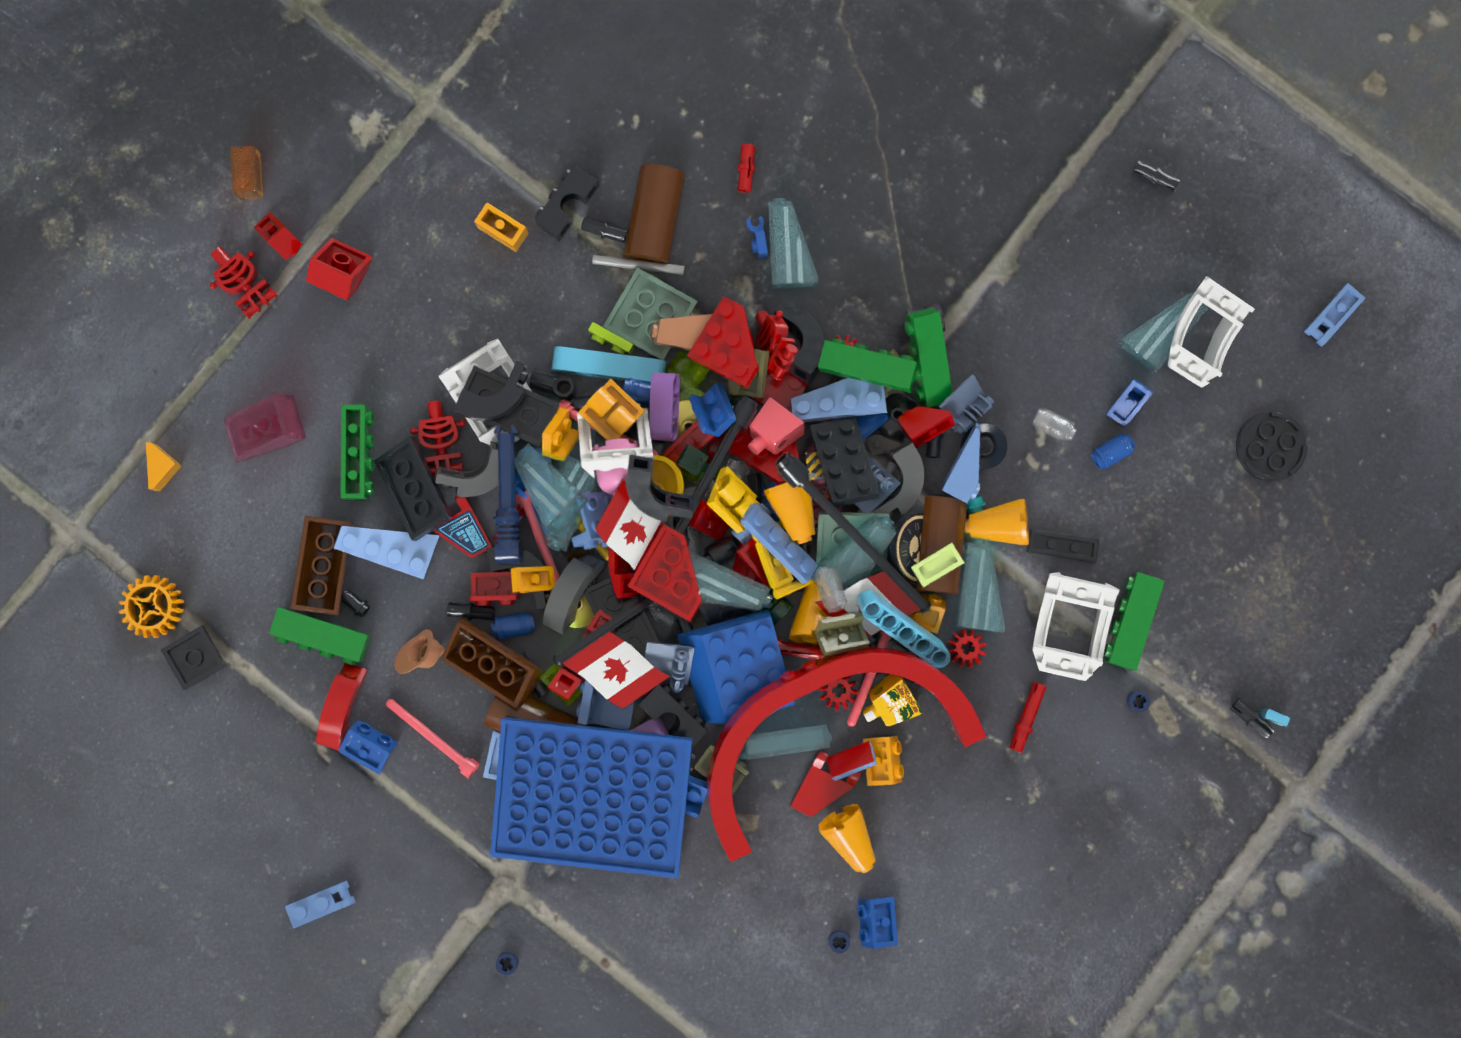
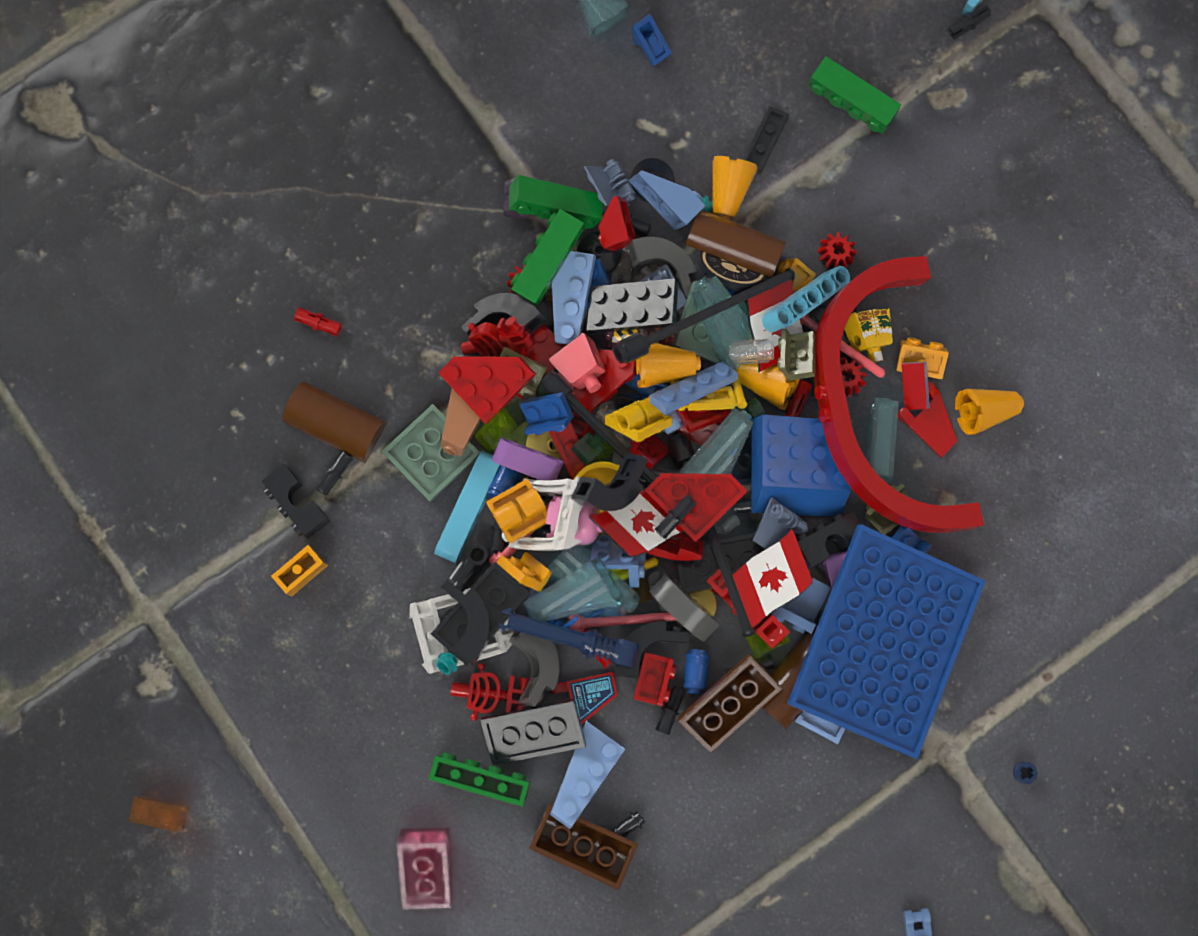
camera: 70 degrees left, 5 degrees down
red torso [209,247,278,319] -> none
red slope [253,212,303,260] -> none
green brick [269,607,372,665] -> none
red slope [306,238,373,301] -> none
red arch [316,663,367,751] -> none
blue bracket [338,720,398,774] -> none
coral piece [386,699,480,779] -> none
nougat piece [394,629,445,674] -> none
light orange slope [511,566,555,593] -> none
lime plate [588,322,634,355] -> none
light grey bar [592,255,685,275] -> none
blue plate [746,216,768,260] -> none
clear light blue slope [768,198,818,289] -> none
dark blue bush [828,930,850,953] -> none
blue bracket [857,896,898,949] -> none
yellowish green tile [911,543,964,587] -> none
clear light blue slope [955,539,1005,633] -> none
red pin [1008,682,1047,753] -> none
clear head [1032,408,1077,443] -> none
white wedge [1032,572,1119,681] -> none
blue head [1091,433,1135,469] -> none
dark blue bush [1127,691,1150,712] -> none
none -> teal plate [435,652,458,675]
none -> black axle [654,495,697,539]

